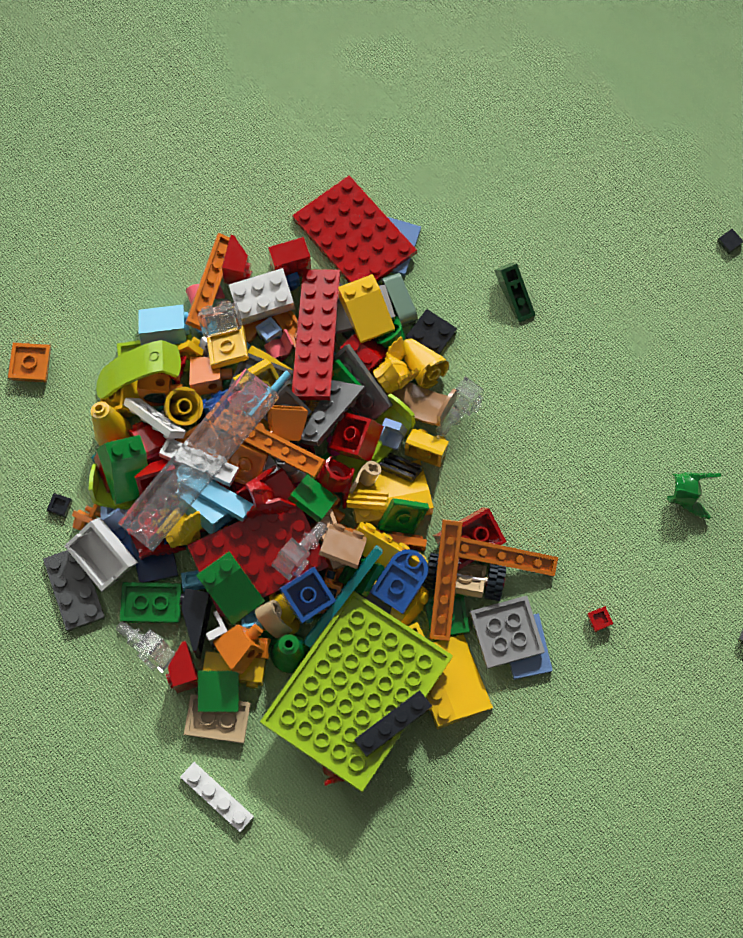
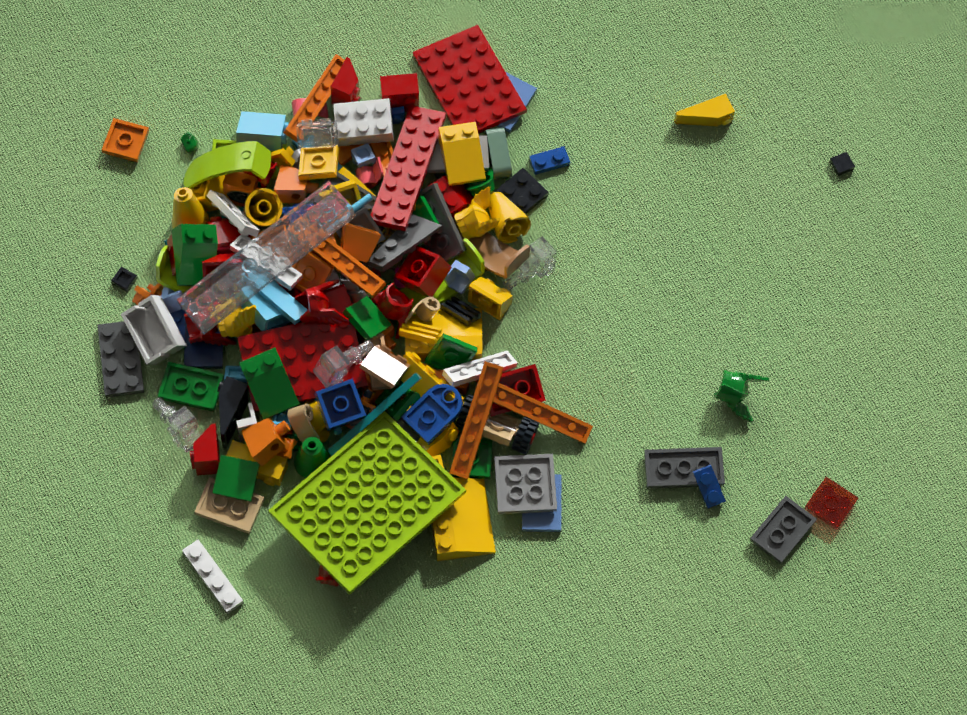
camera: 10 degrees right, 5 degrees down
black plate [354,690,432,758] -> none
dark green slope [494,263,536,322] -> none
red plate [586,606,613,633] -> none
none -> green piece [180,132,199,152]
none -> white plate [442,351,517,387]
none -> blue plate [529,146,570,175]
none -> dark grey plate [644,447,725,489]
none -> yellow slope [674,94,735,126]
none -> blue plate [693,465,726,509]

